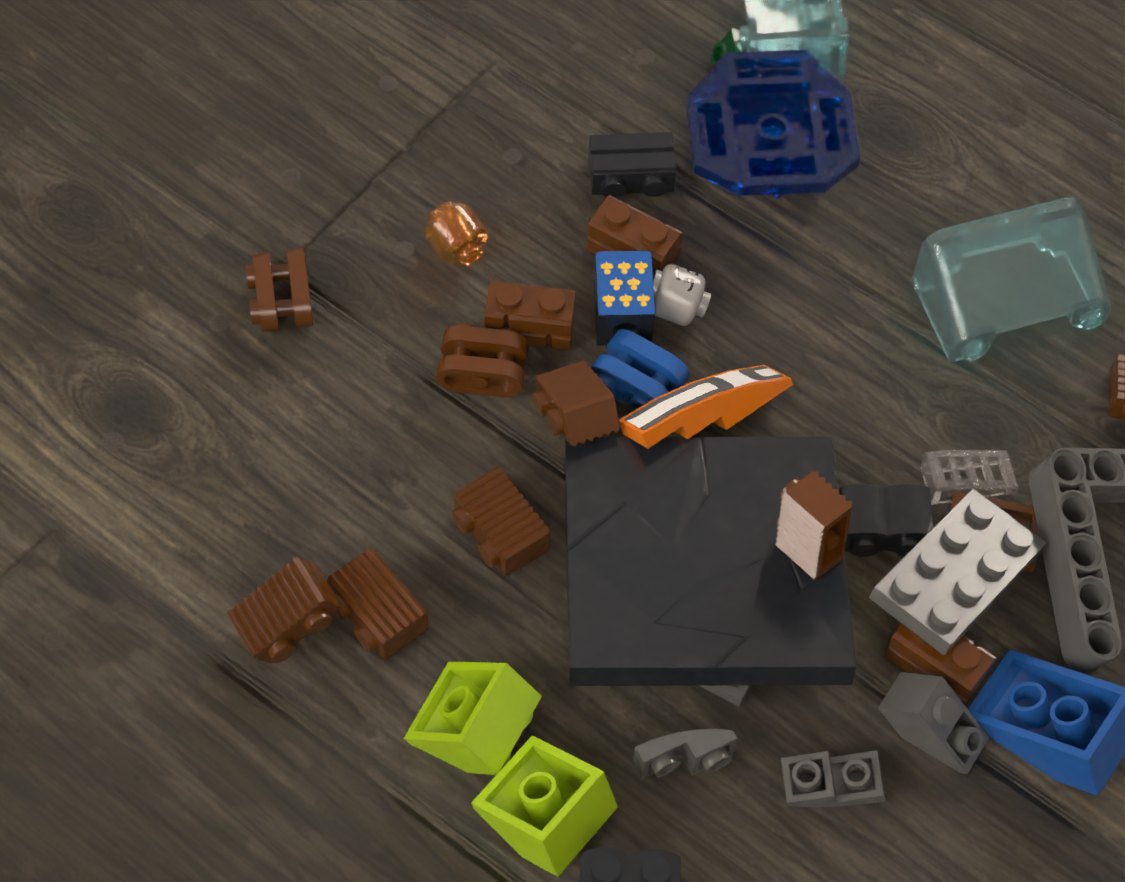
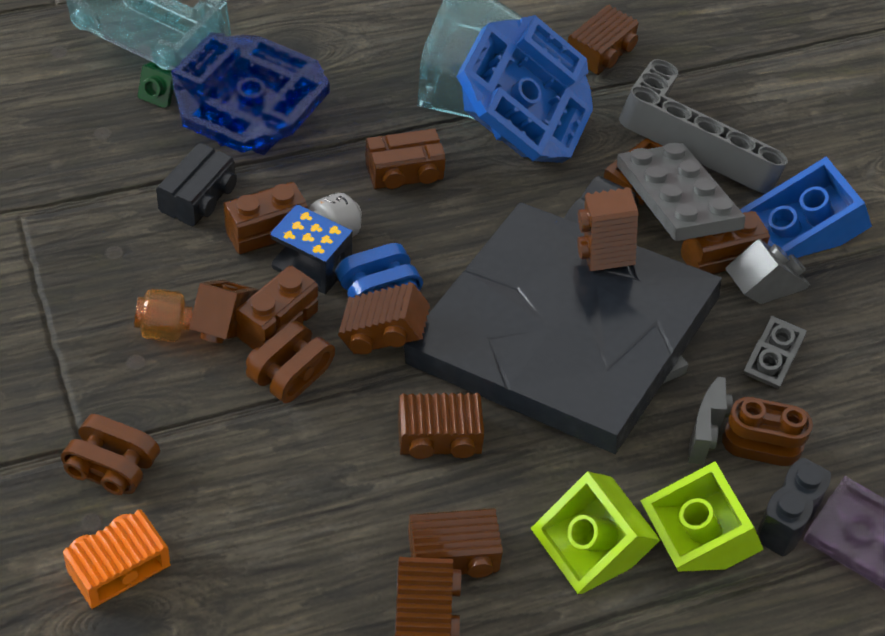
camera: 60 degrees left, 10 degrees down
orange slope [619,365,793,449] -> none
clear slope [920,450,1018,505] -> none
none -> orange brick [63,509,171,609]
none -> reddish brown slope [189,280,259,343]
none -> reddish brown brick [365,128,446,189]
none -> blue piece [456,15,593,163]
none -> reddish brown brick [722,397,813,466]

